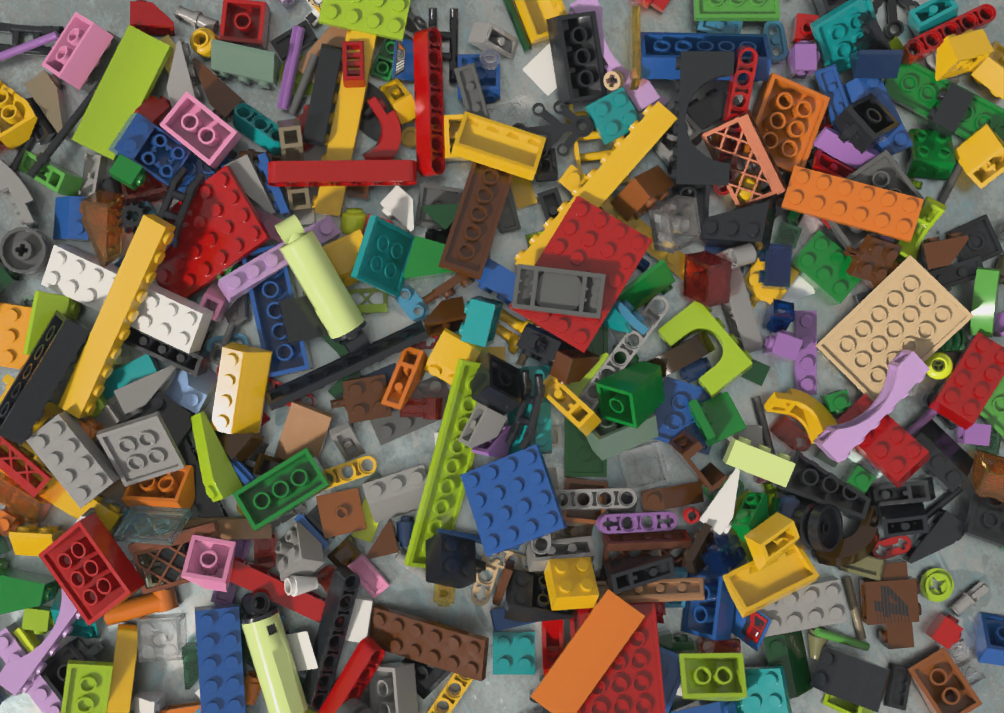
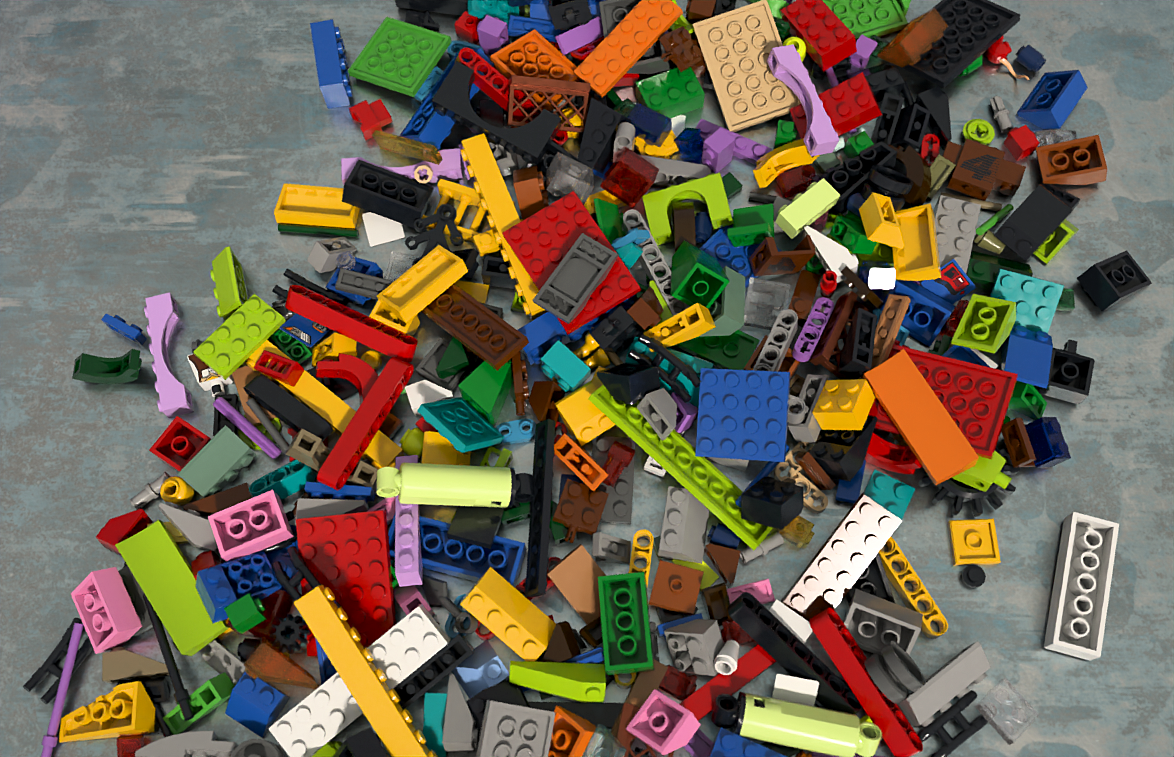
camera: 65 degrees left, 20 degrees down
teal plate [585,87,641,145] -> none

